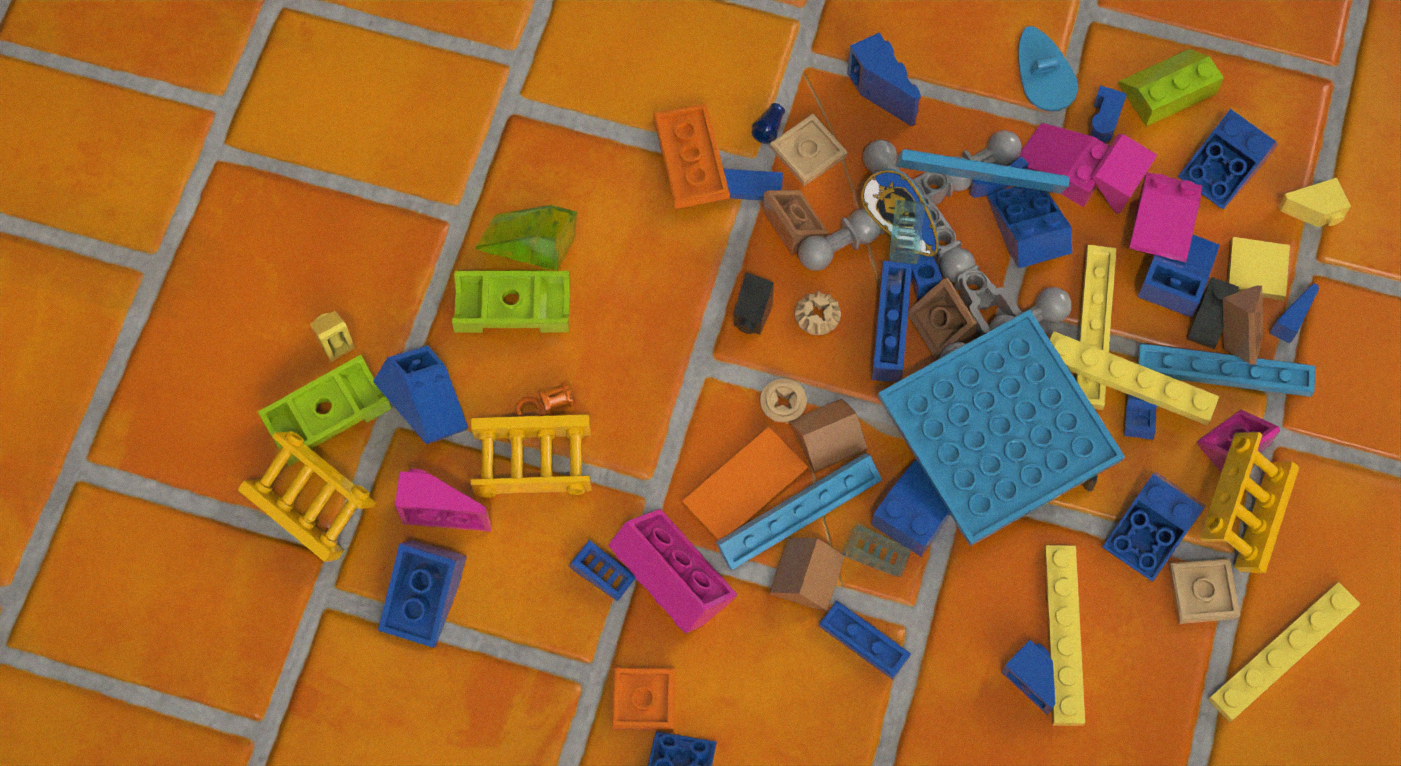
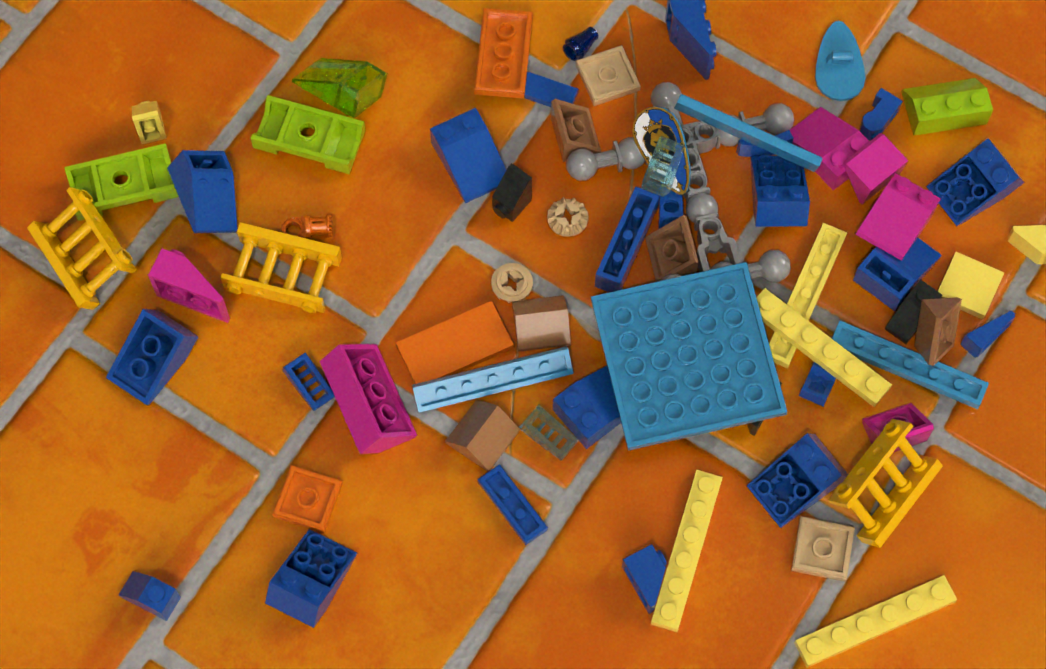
camera: 15 degrees right, 0 degrees up
none -> blue slope [430,108,506,204]

